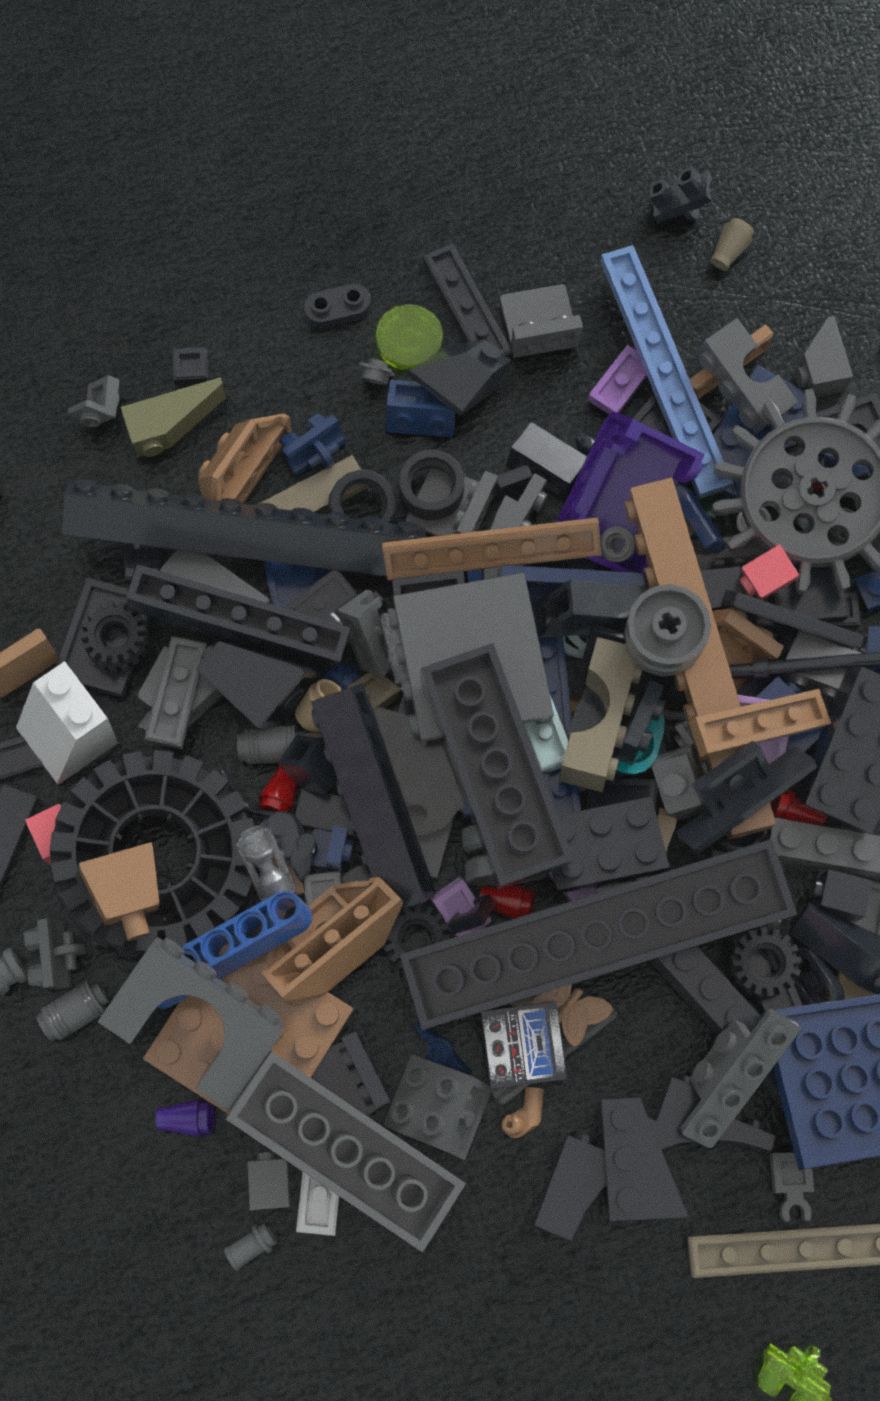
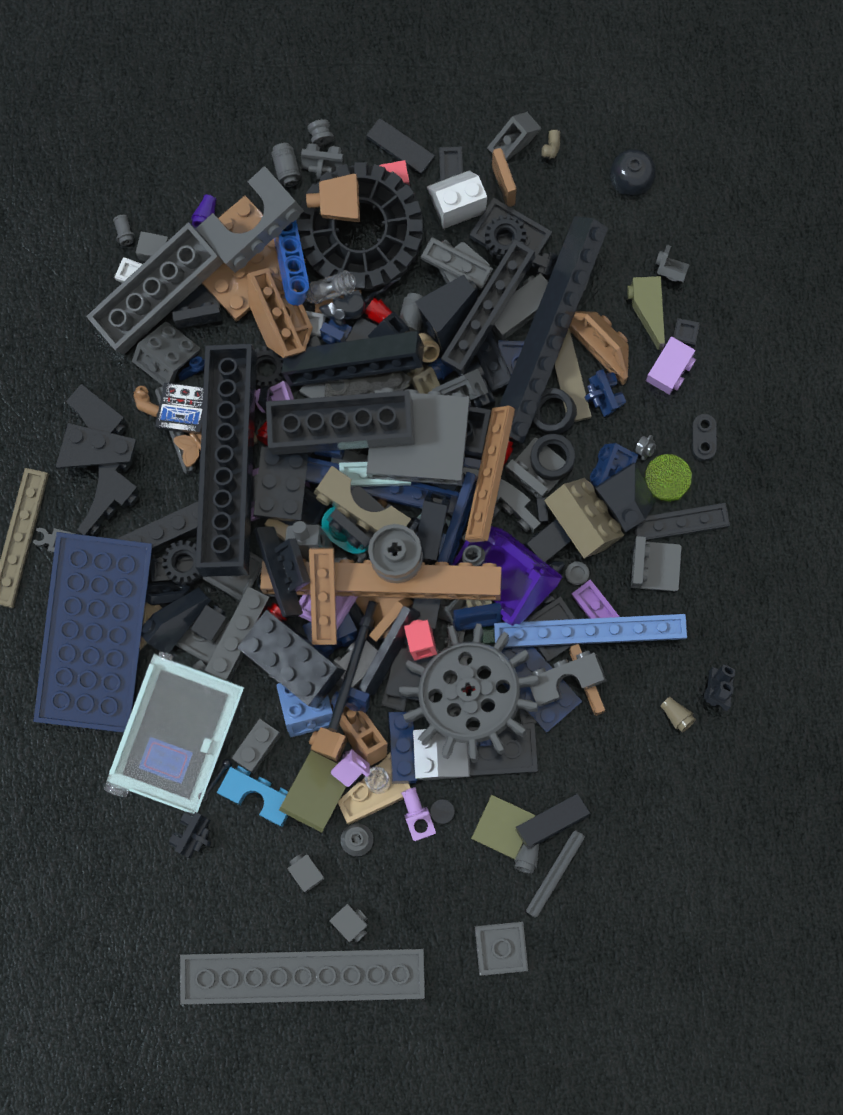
camera: 115 degrees right, 5 degrees up
dark grey bracket [681,1009,801,1148] -> none
dark grey slope [795,316,853,397] -> none
none -> dark tan brick [544,478,624,558]
none -> dark grey tile [565,562,589,586]
none -> lavender brick [646,336,696,395]

